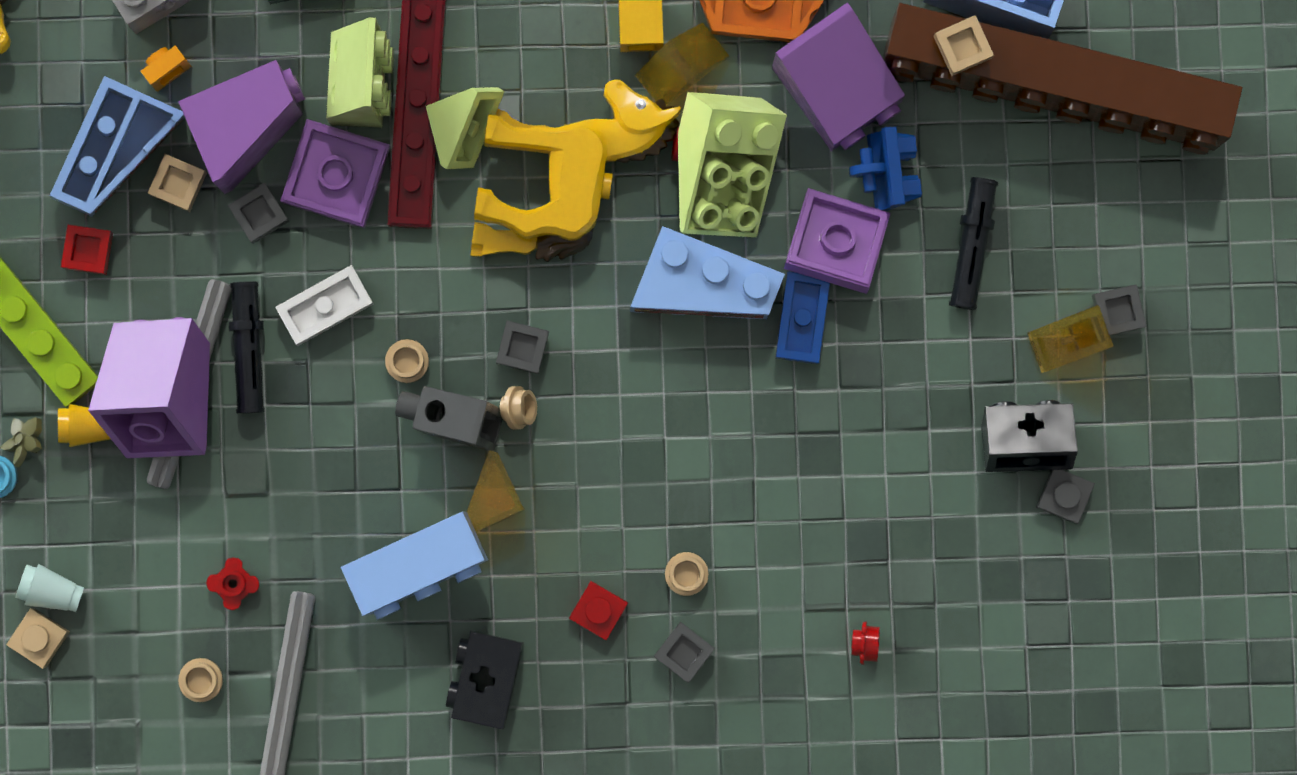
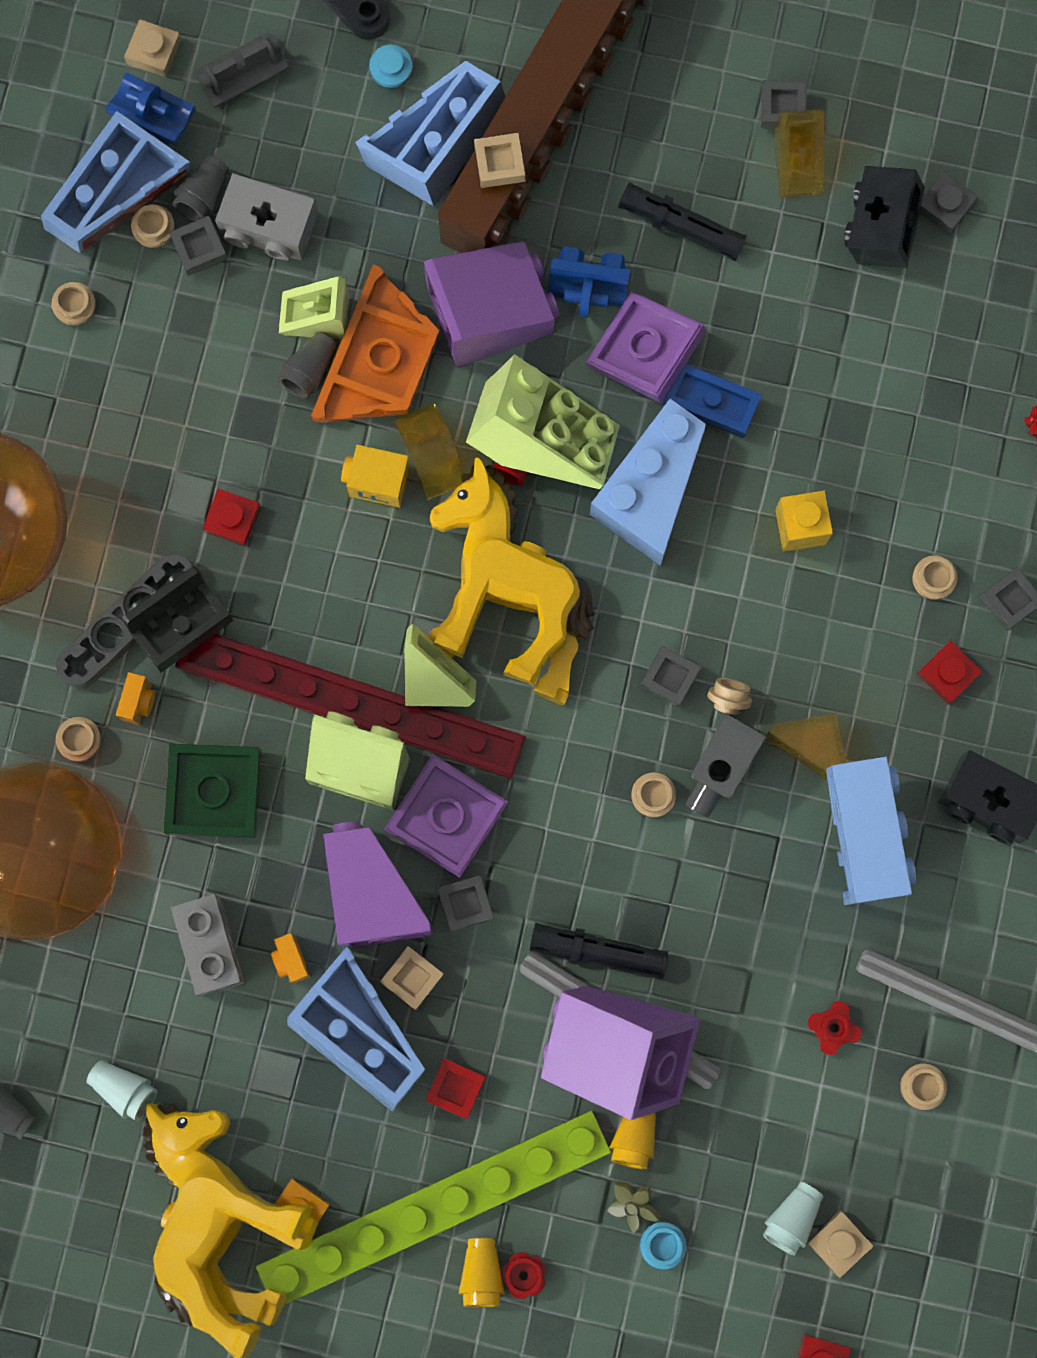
camera: 70 degrees left, 5 degrees down
white plate [275,265,374,346] -> none
none -> yellow brick [775,490,833,552]

